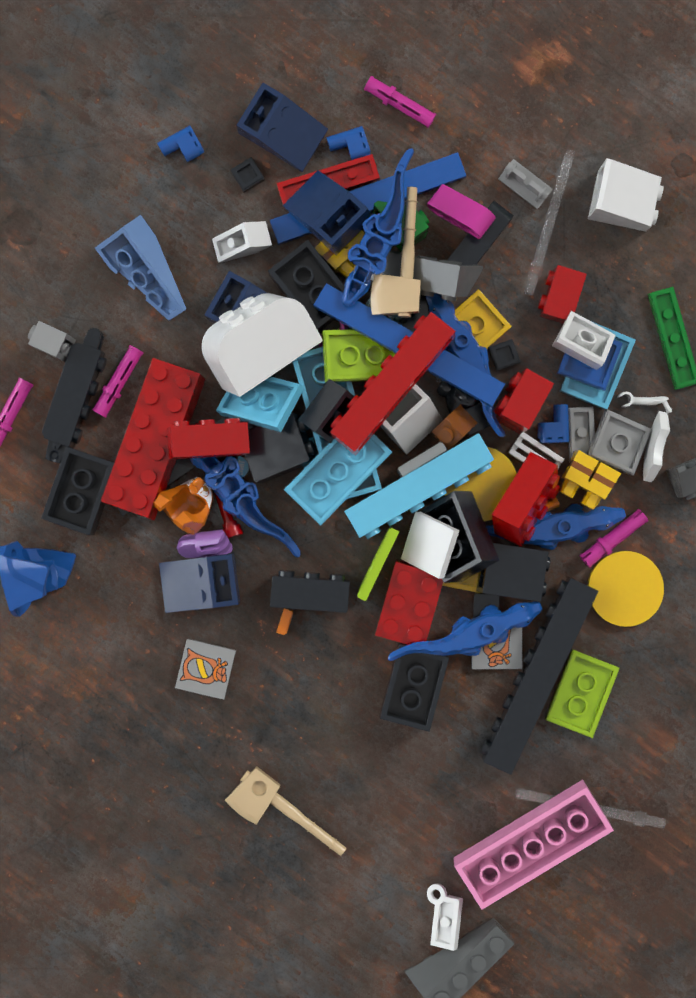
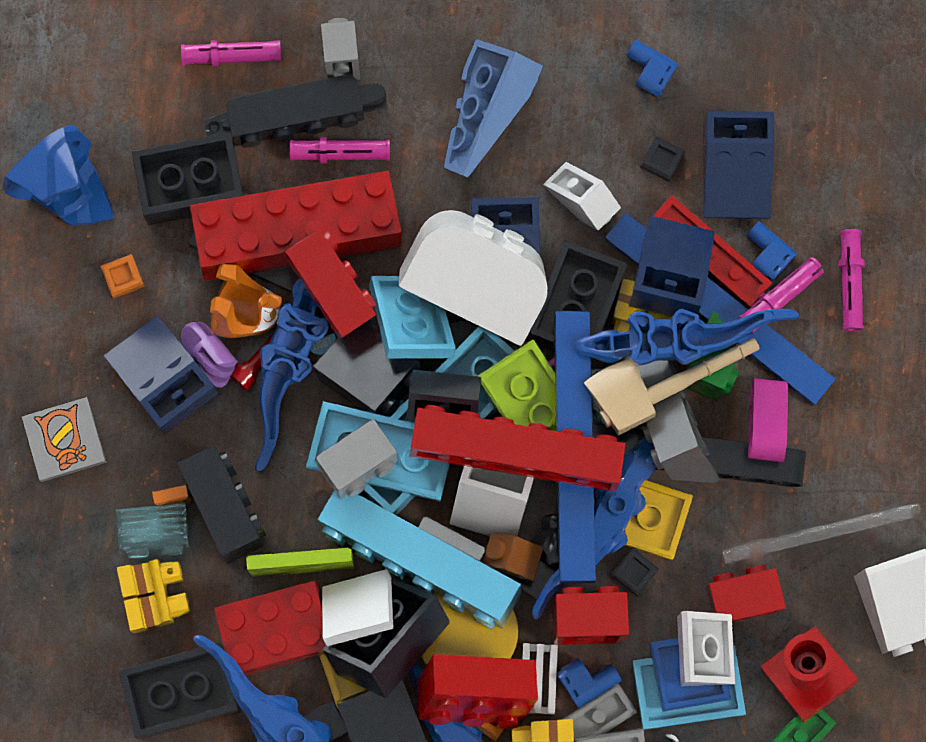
camera: 60 degrees right, 10 degrees down
light grey hinge [498,159,553,209] -> none
none -> orange tile [101,254,145,299]
none -> clear light blue brick [116,503,191,559]
none -> yellow hips [117,559,190,634]
none -> light grey brick [315,419,398,499]
none -> dark pink pin [738,257,824,334]
none -> red plant [760,626,858,723]

